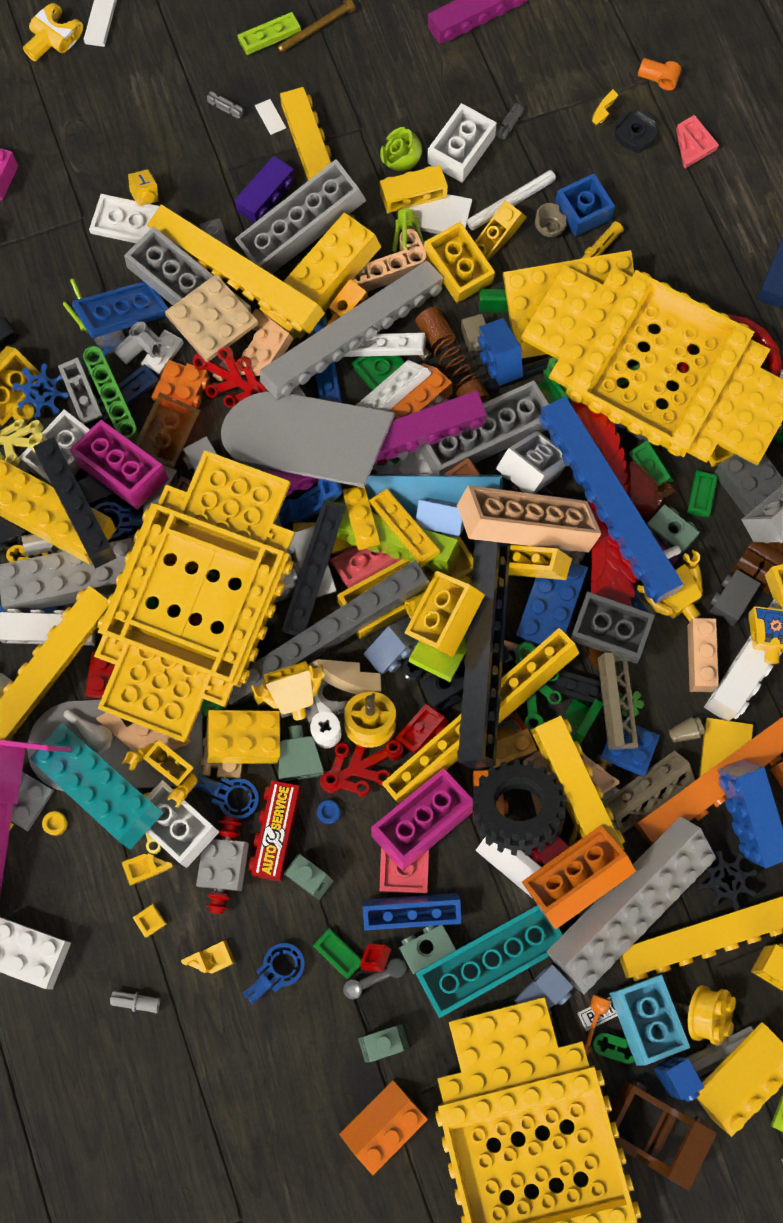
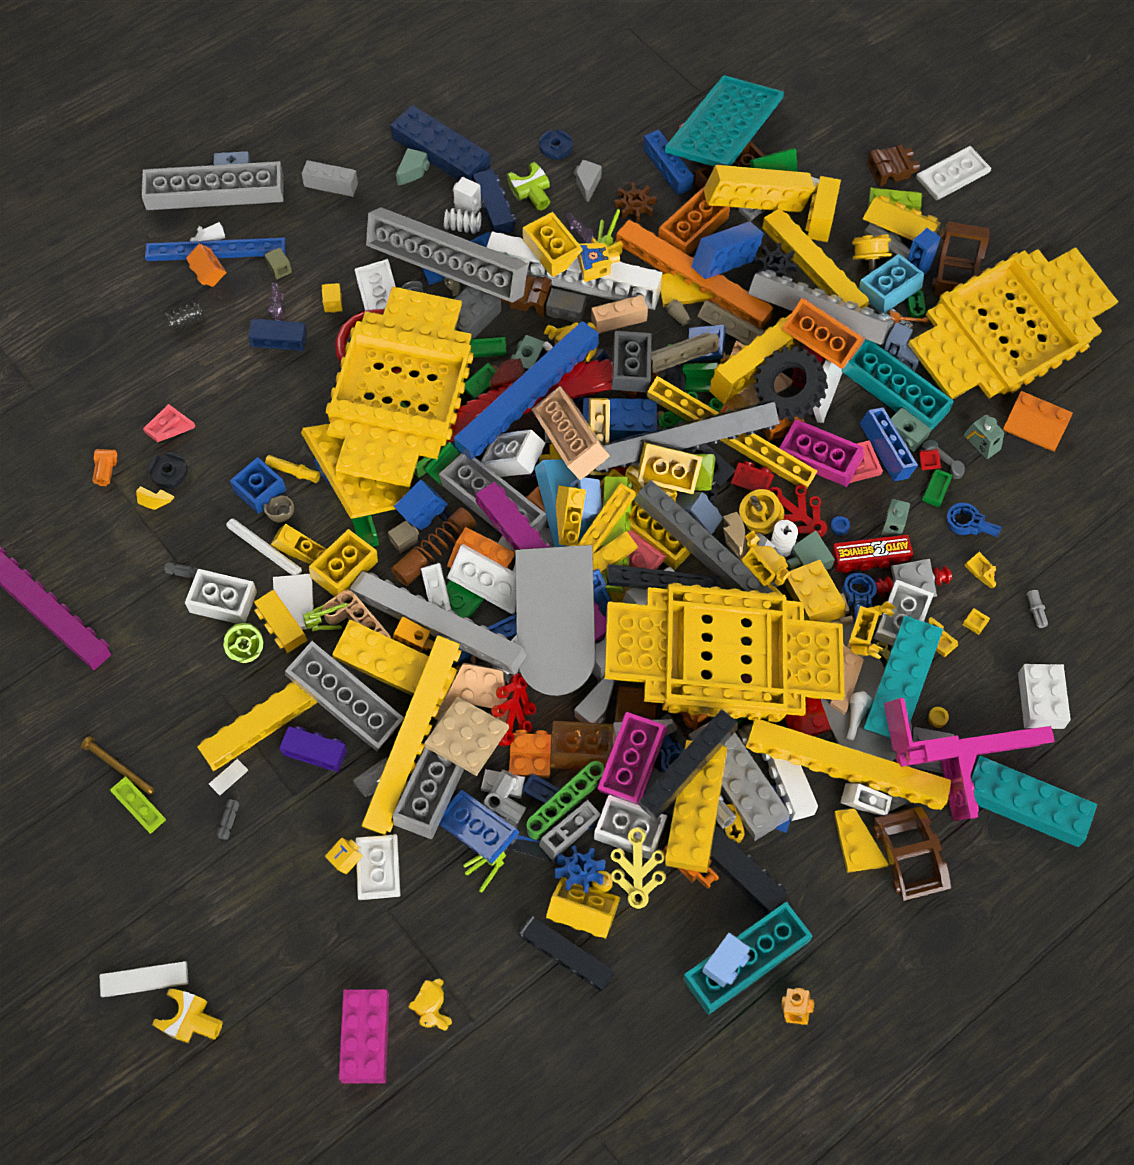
camera: 110 degrees left, 10 degrees down
none -> yellow slope [555,485,586,546]

